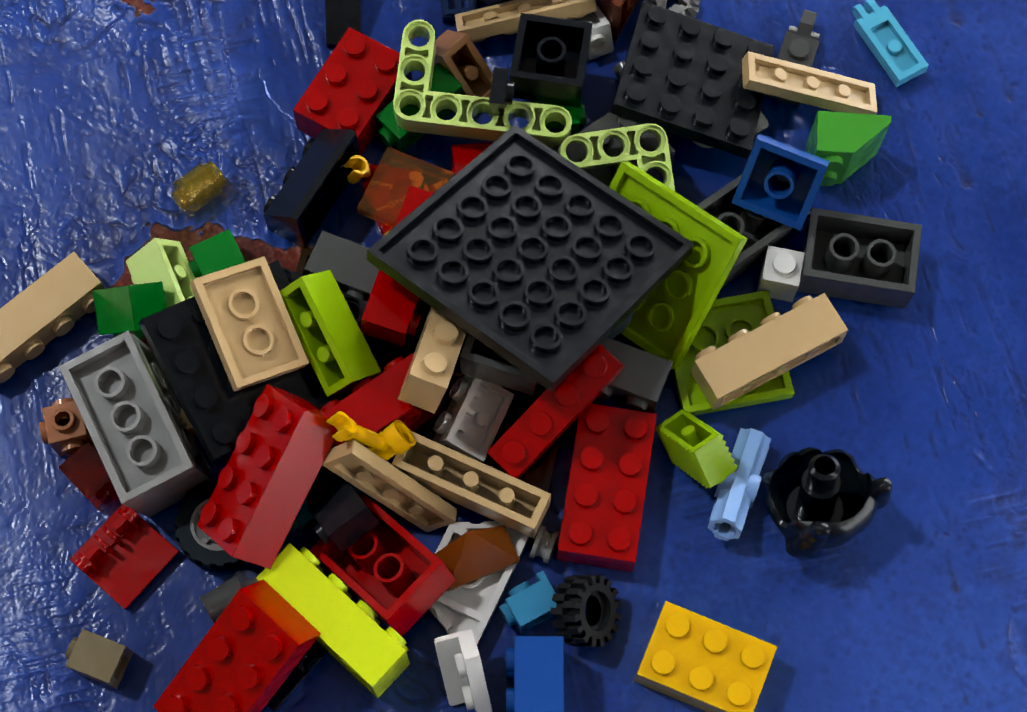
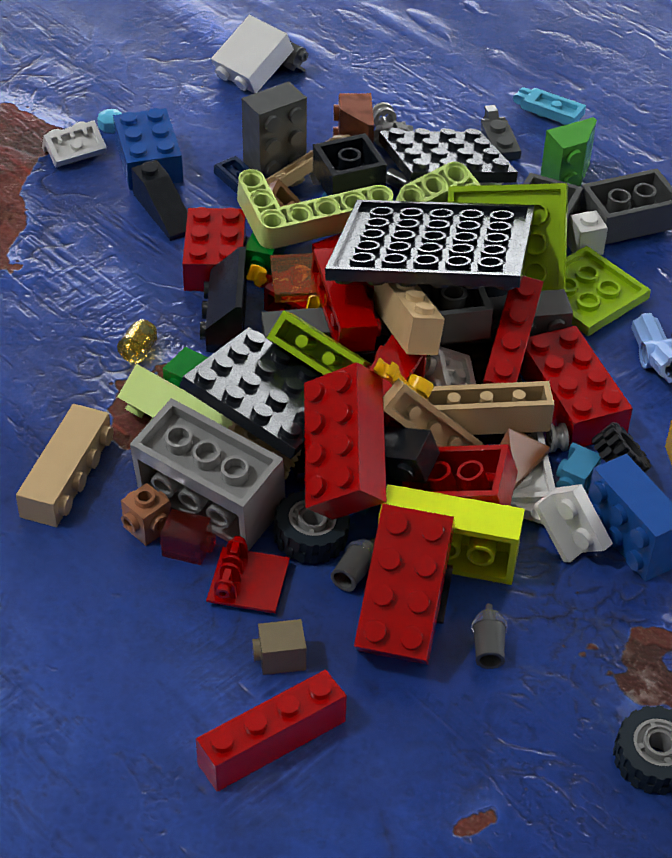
camera: 30 degrees left, 25 degrees down
green brick [93,281,166,338] -> none
tan plate [190,256,309,392] -> none
black plate [489,67,515,116] -> none
lime brick [656,409,738,489] -> none
tan brick [691,293,848,410] -> none
blue brick [731,133,830,231] -> none
tan plate [742,51,877,115] -> none

